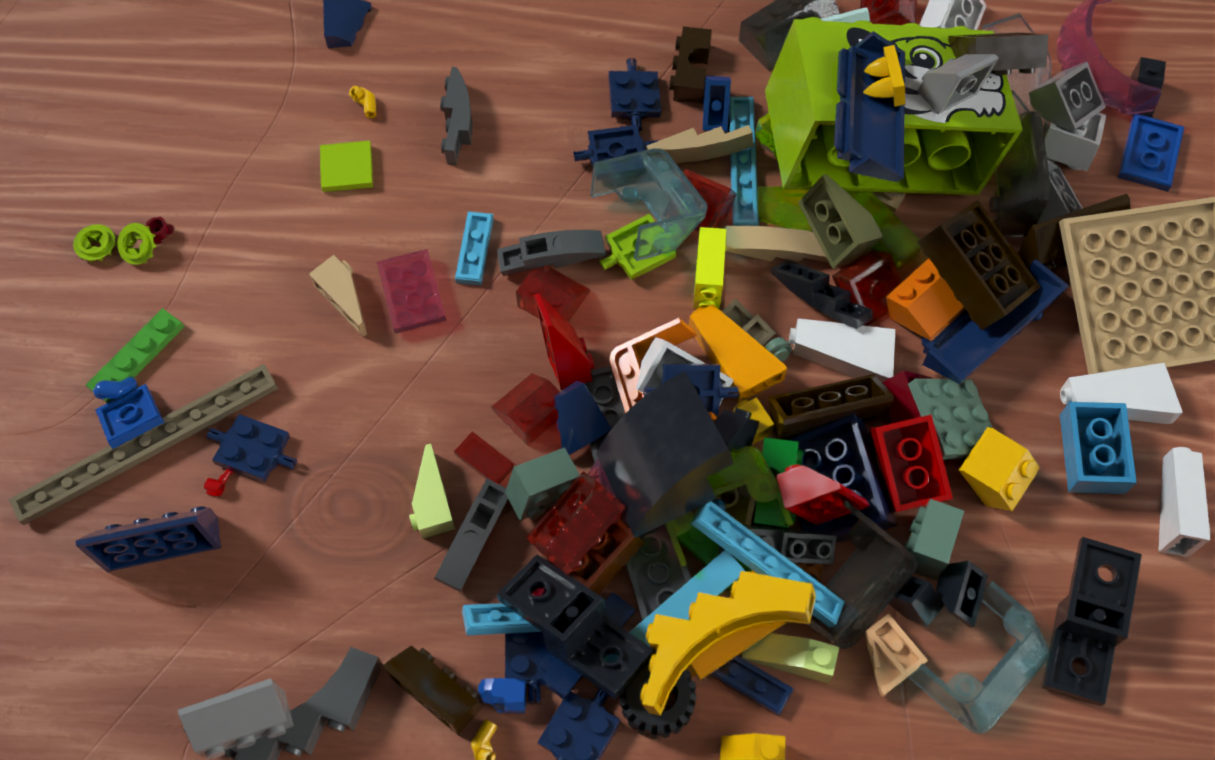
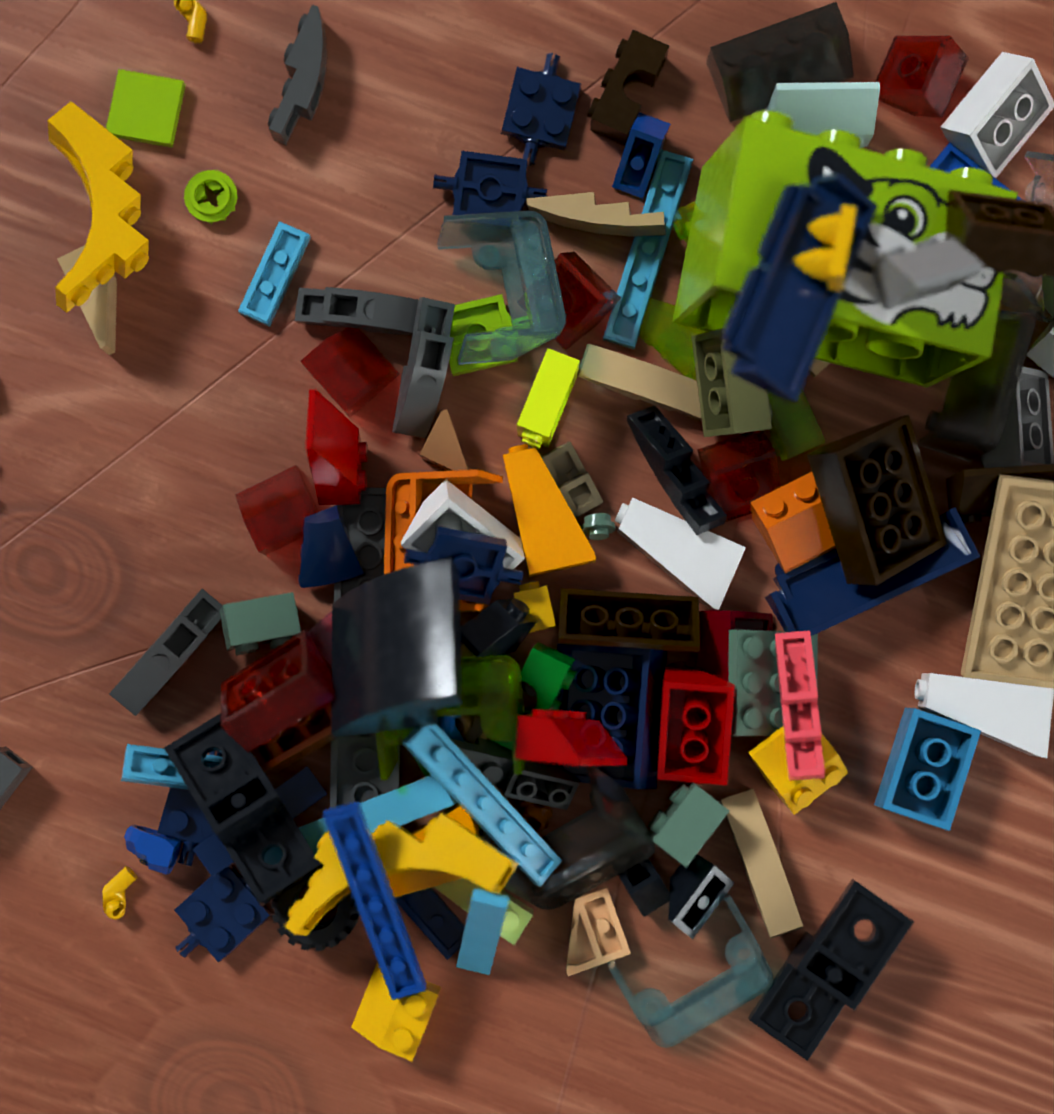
camera: 20 degrees right, 20 degrees up
clear pink plate [377,249,447,334] -> none
dark brown slope [382,645,482,736] -> none
yellowish green slope [409,444,455,539] -> none
clear red tile [454,431,515,484] -> none
white slope [1158,447,1210,558] -> none
none -> yellow arch [47,101,149,313]
none -> lime gear [184,170,239,224]
none -> blue tile [323,801,426,1000]
none -> dark grey slope [392,297,455,438]
none -> medium nougat slope [420,409,468,471]
none -> medium azure tile [456,889,509,975]
none -> tan slope [721,789,803,939]
none -> coral slope [775,630,825,781]

